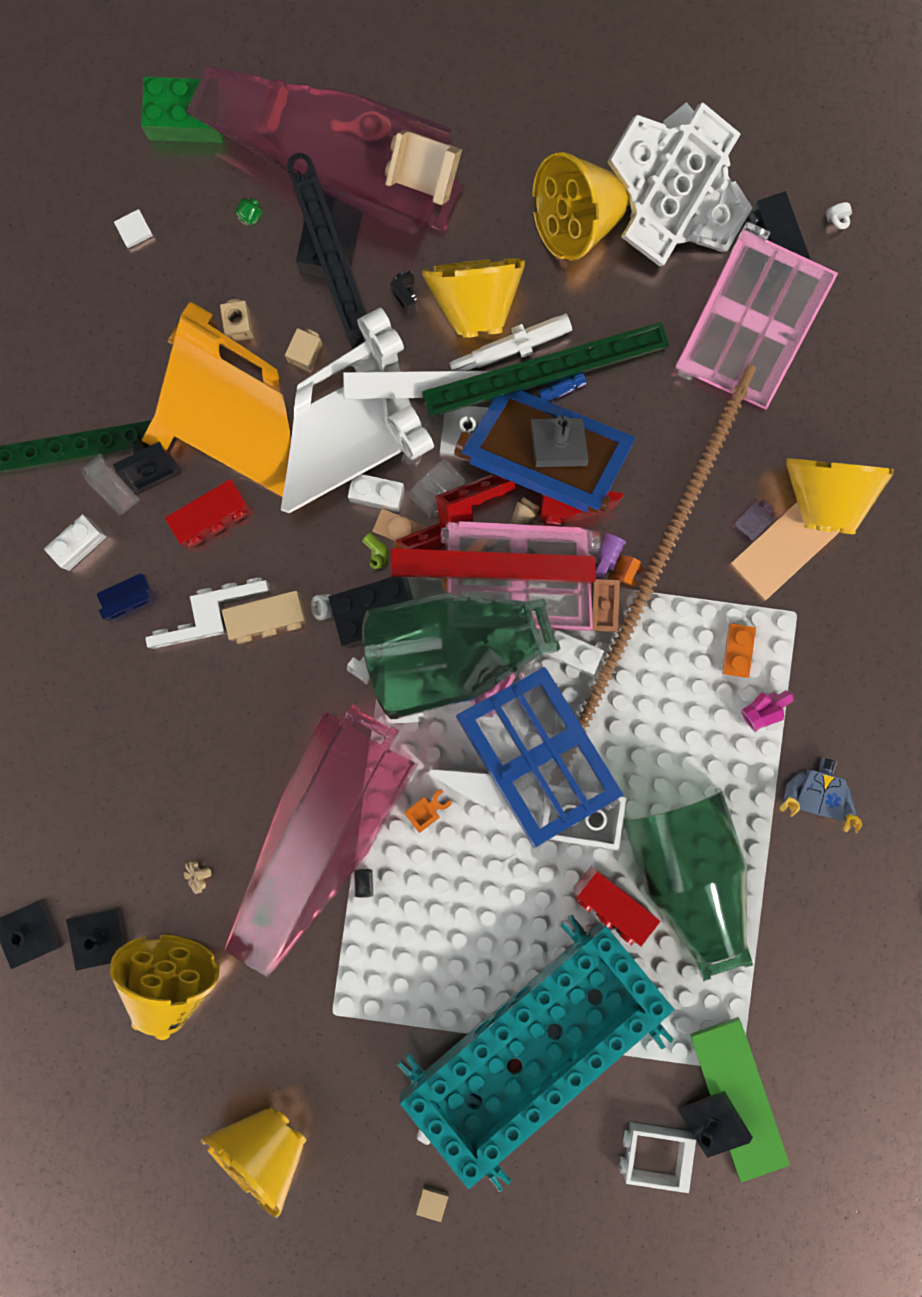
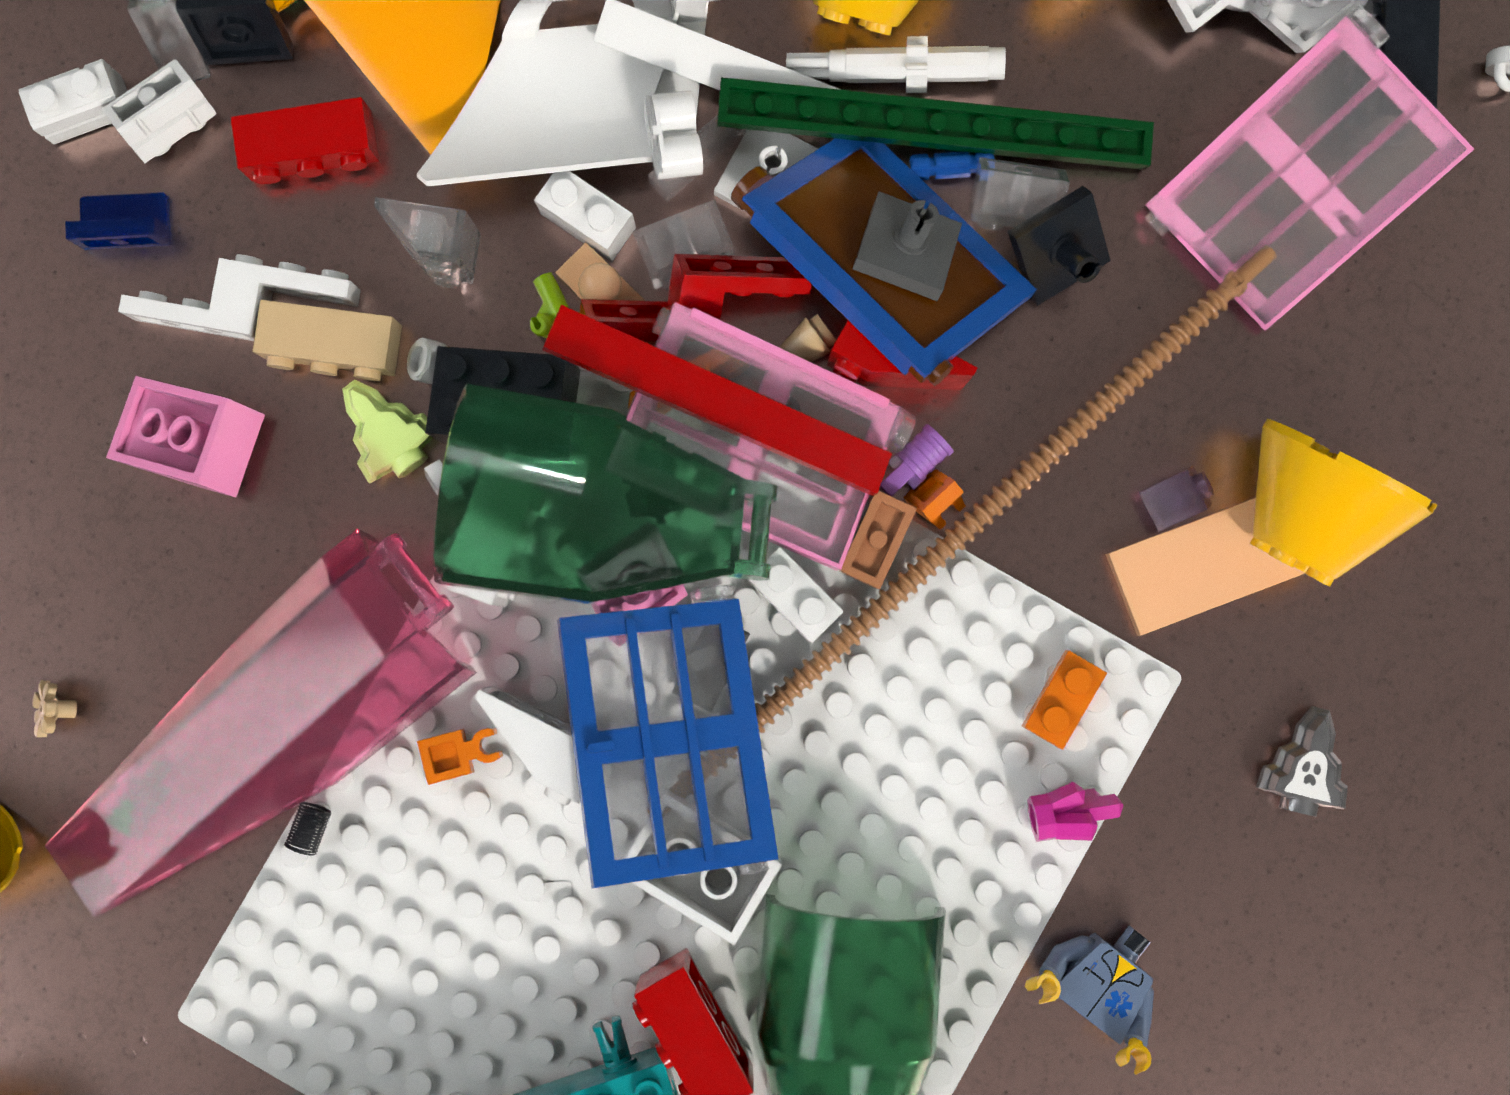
camera: 20 degrees right, 0 degrees up
none -> white brick [101,59,217,163]
none -> bright pink slope [106,376,265,498]
none -> yellowish green rock [342,379,433,483]
none -> clear slope [374,197,481,288]
none -> clear brick [969,157,1070,230]
none -> black tile [1007,186,1111,306]
none -> flat silver rock [1256,706,1348,817]

